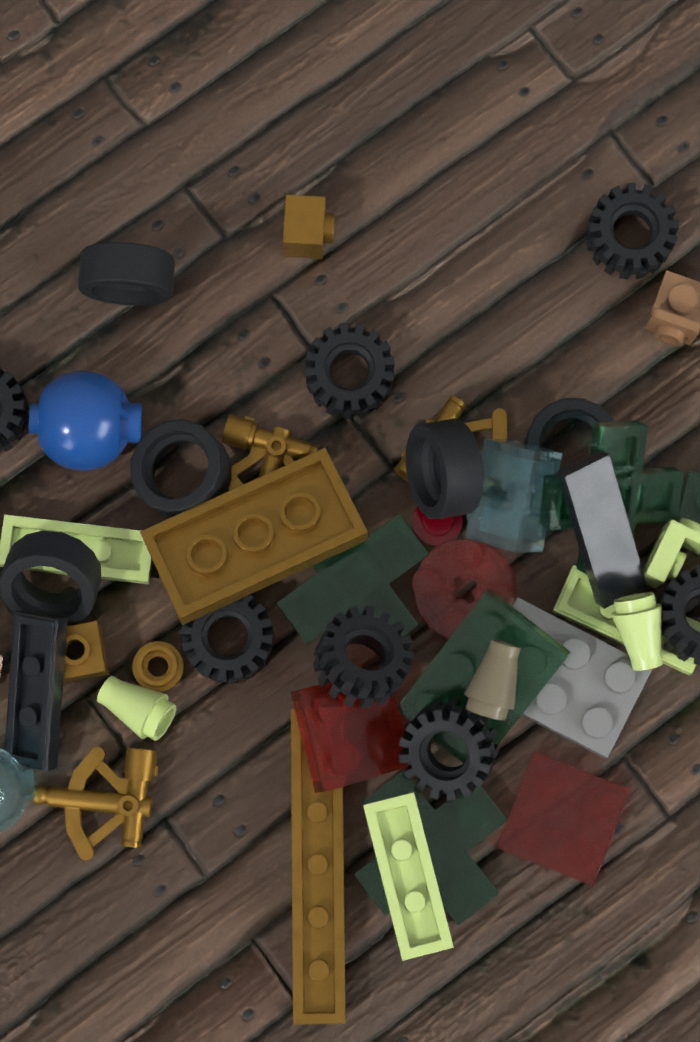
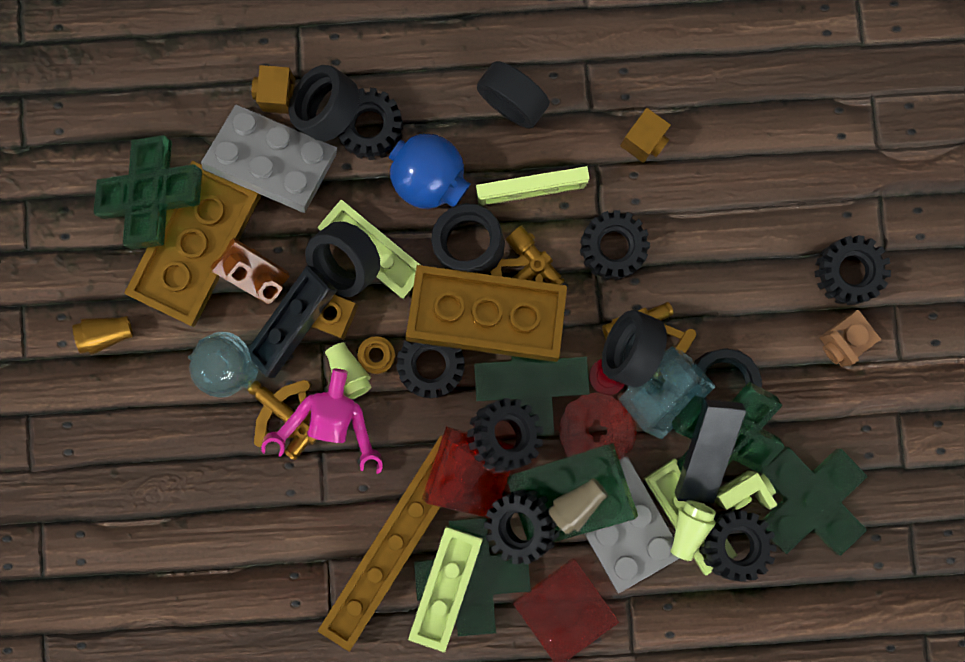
camera: 30 degrees right, 5 degrees up
none -> dark pink piece [261,368,383,474]
none -> yellowish green tile [476,166,590,206]

